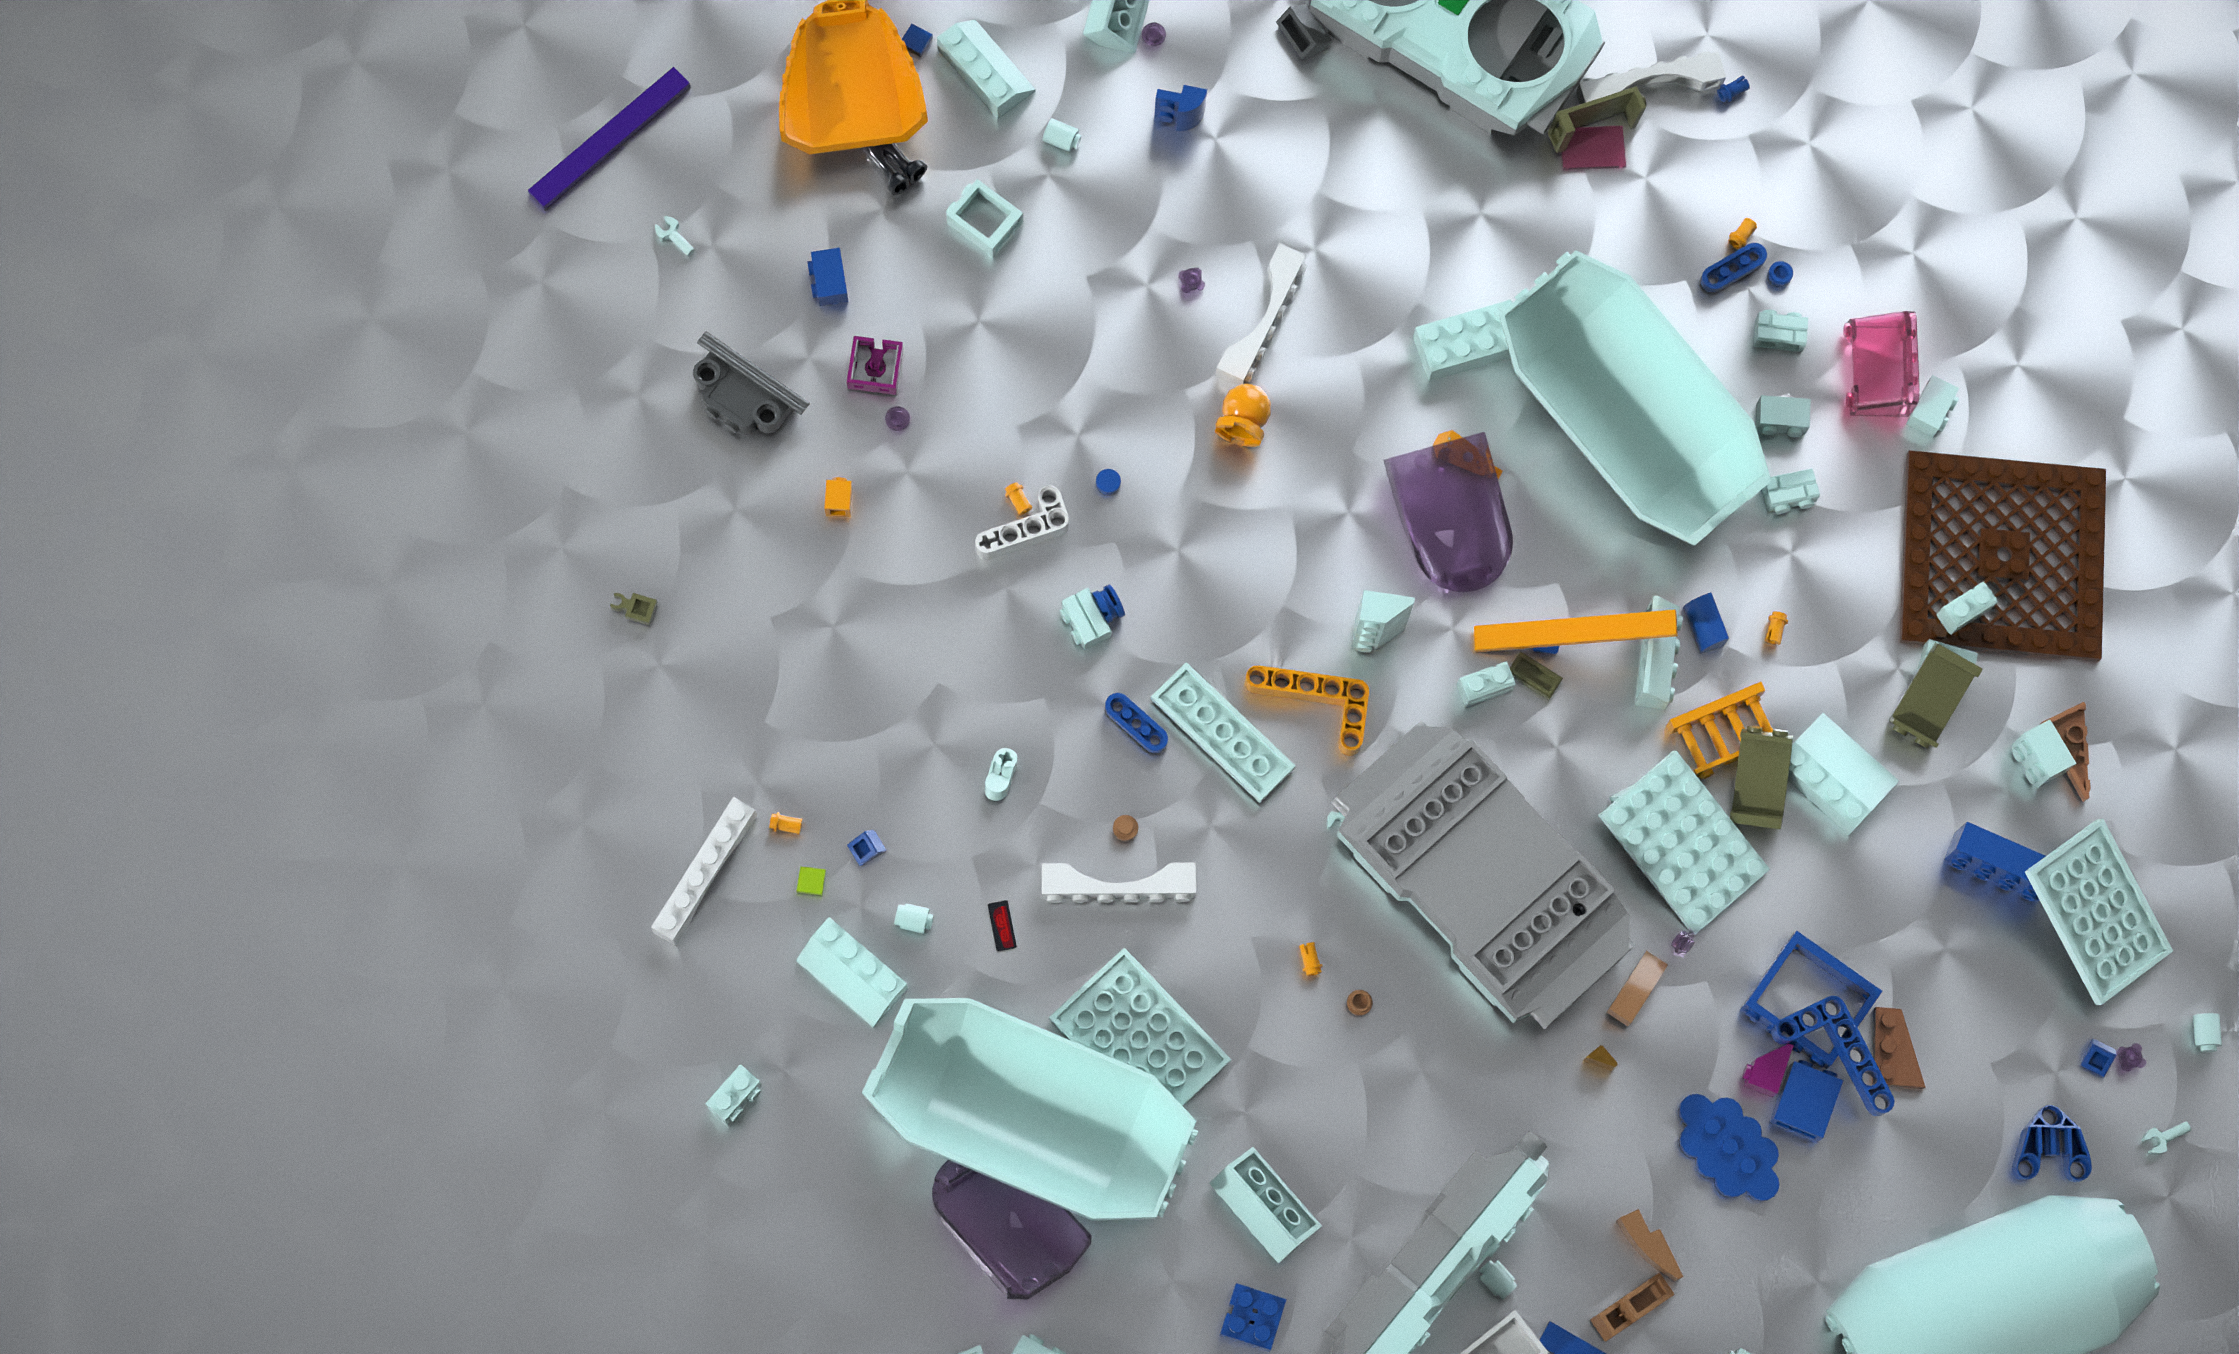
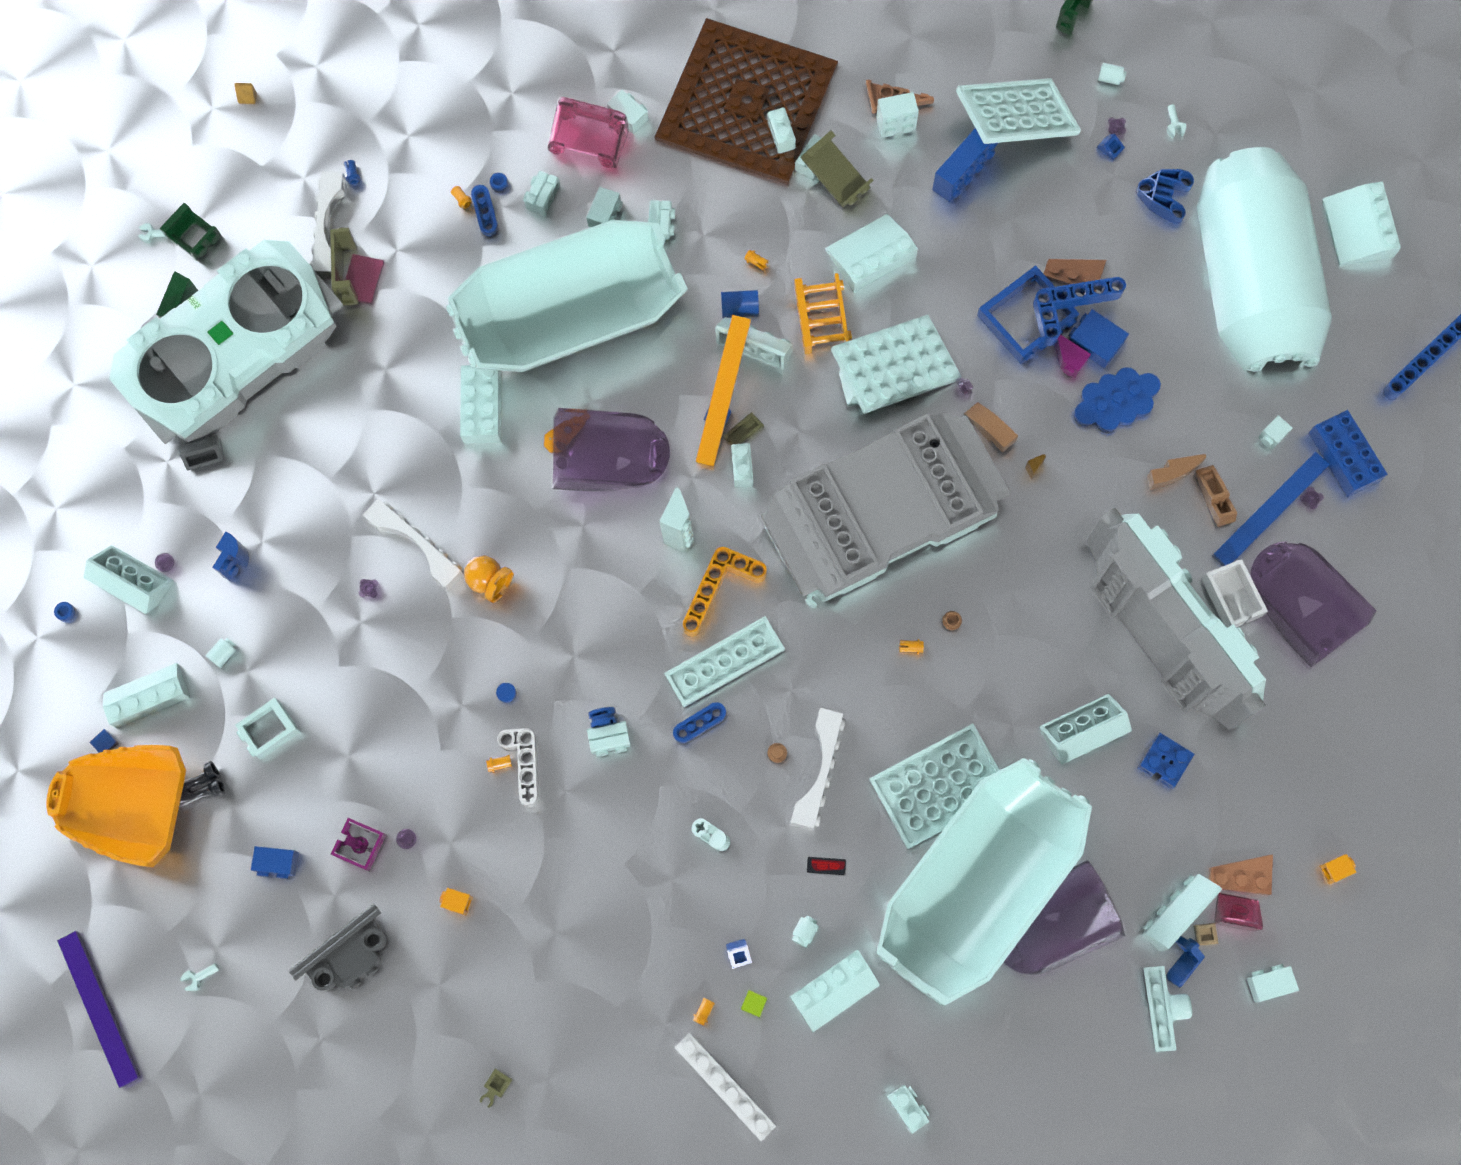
camera: 65 degrees left, 0 degrees up
olive panel [1730,726,1794,829] -> none

